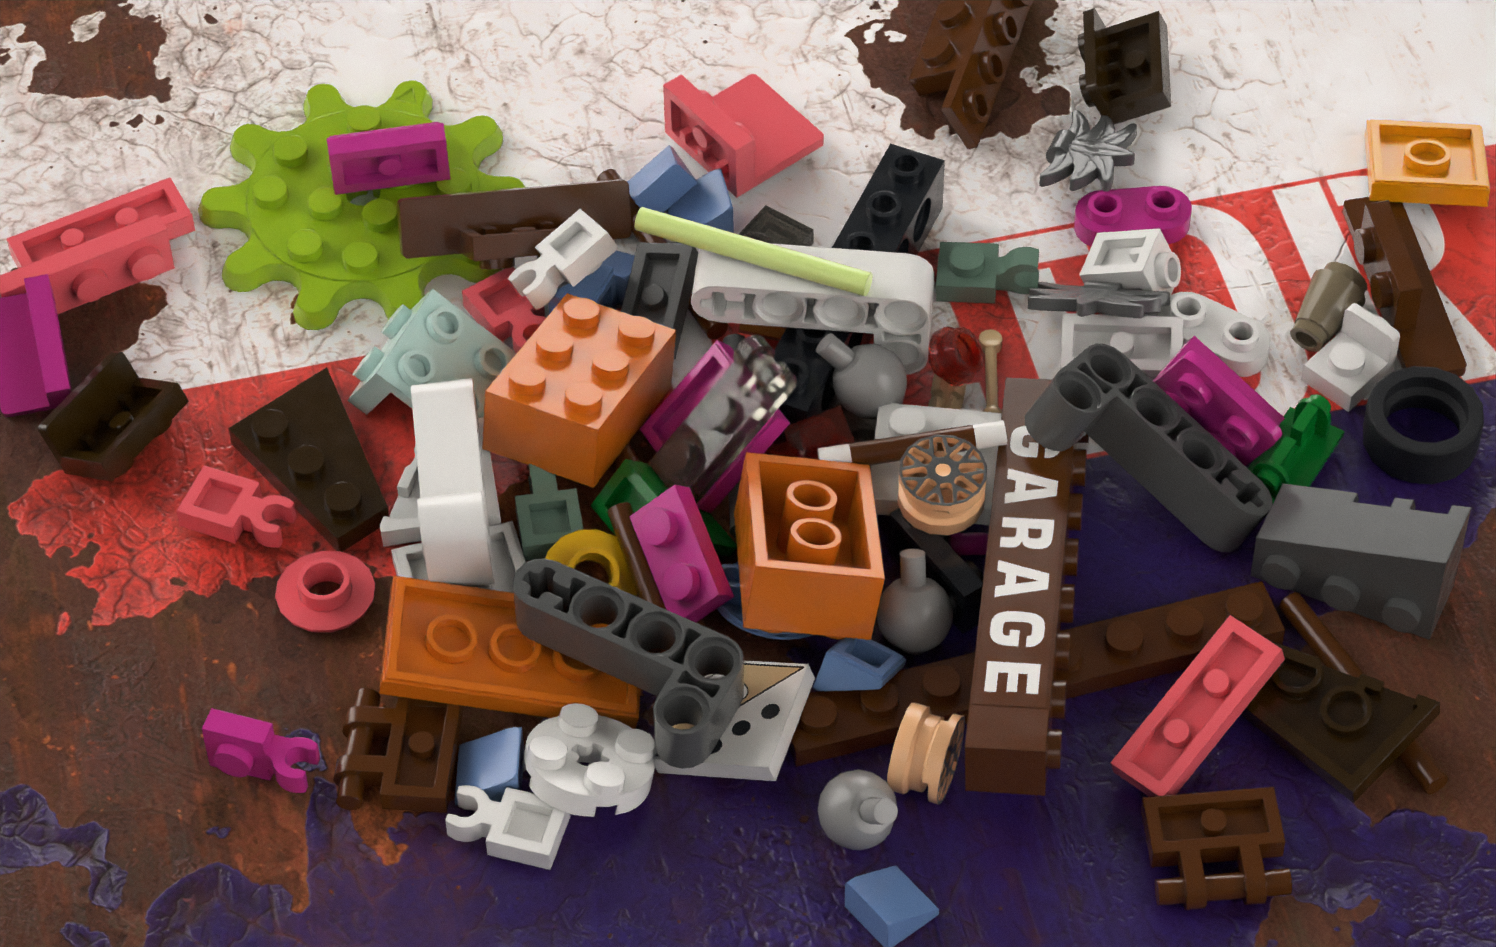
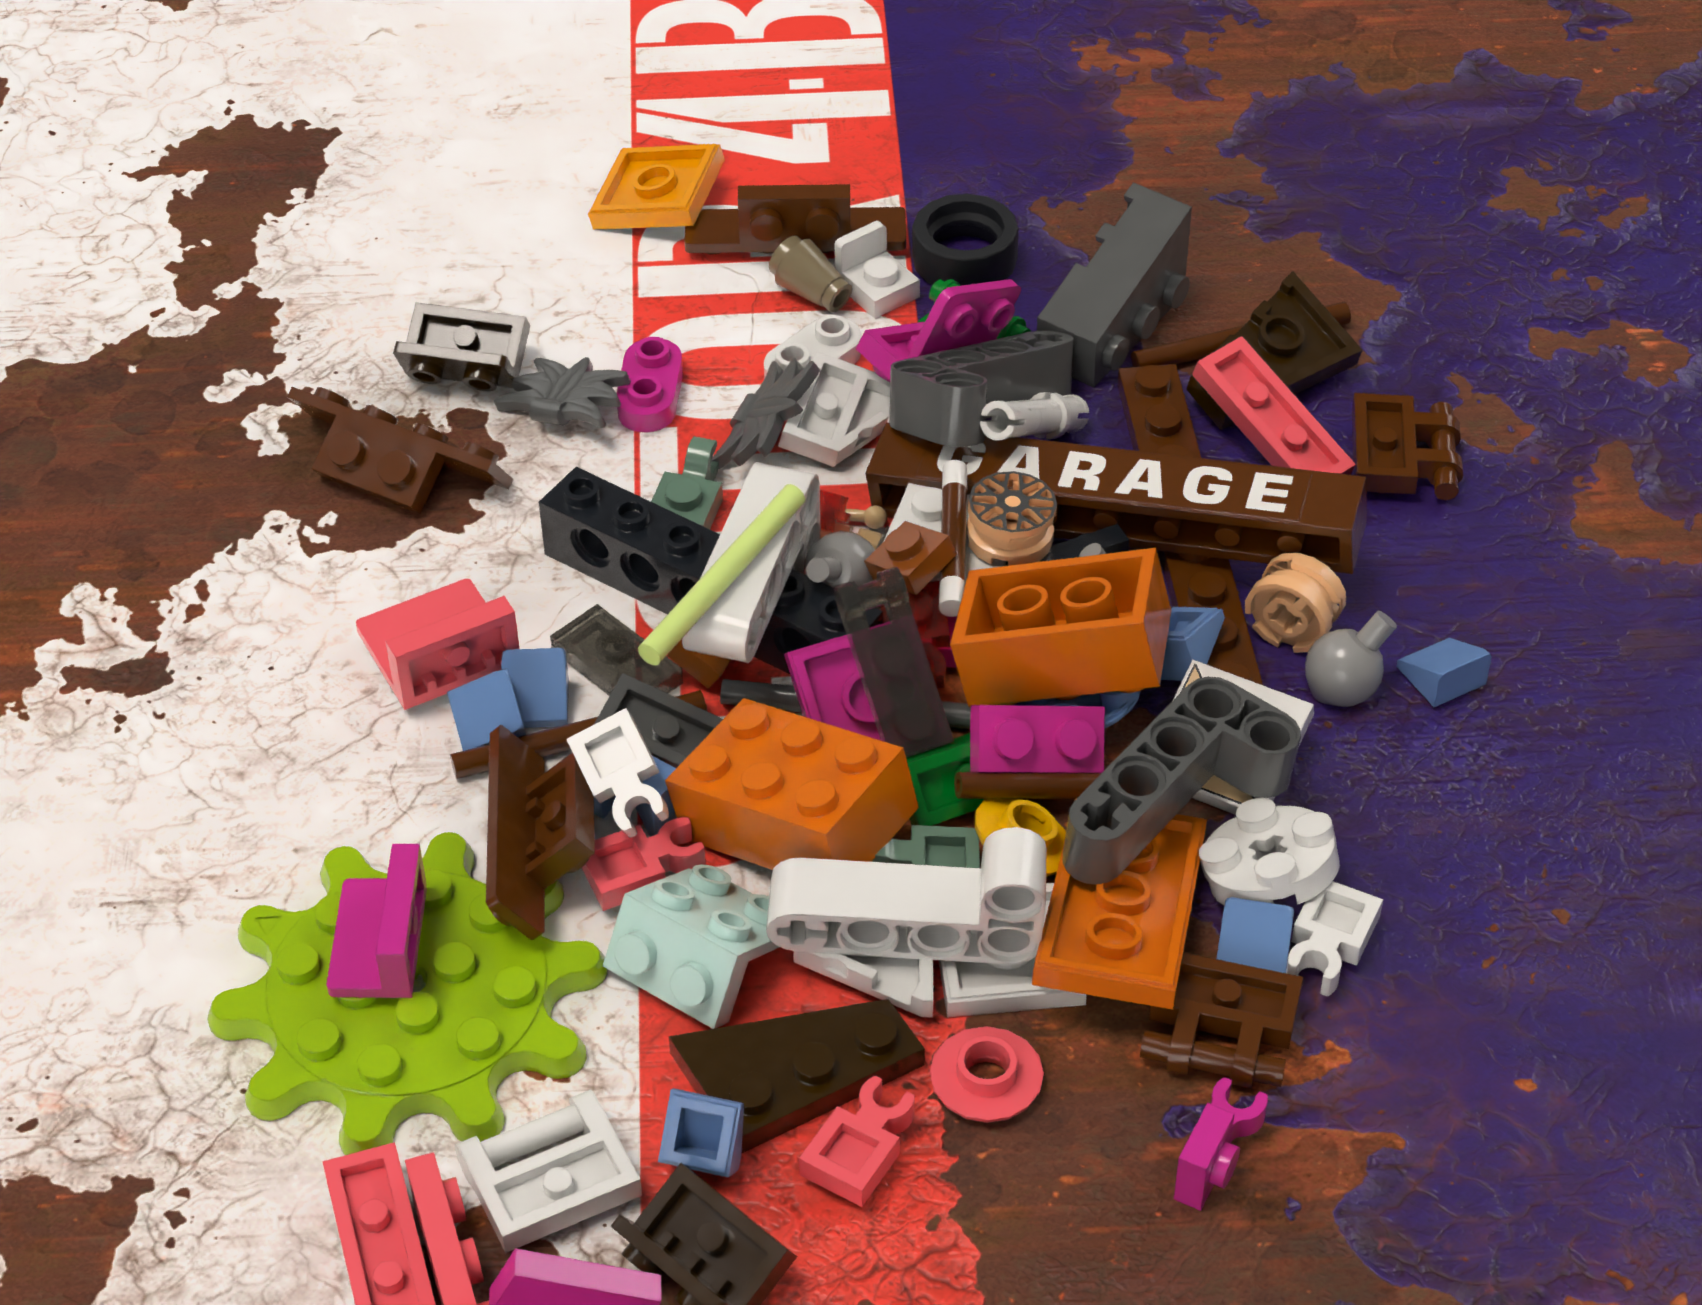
camera: 80 degrees left, 5 degrees down
white bracket [1079,228,1181,295] -> none
none -> white plate [455,1089,642,1253]
none -> medium blue slope [658,1088,744,1177]
none -> dark orange plate [864,521,957,595]
none -> white pin [980,392,1089,441]

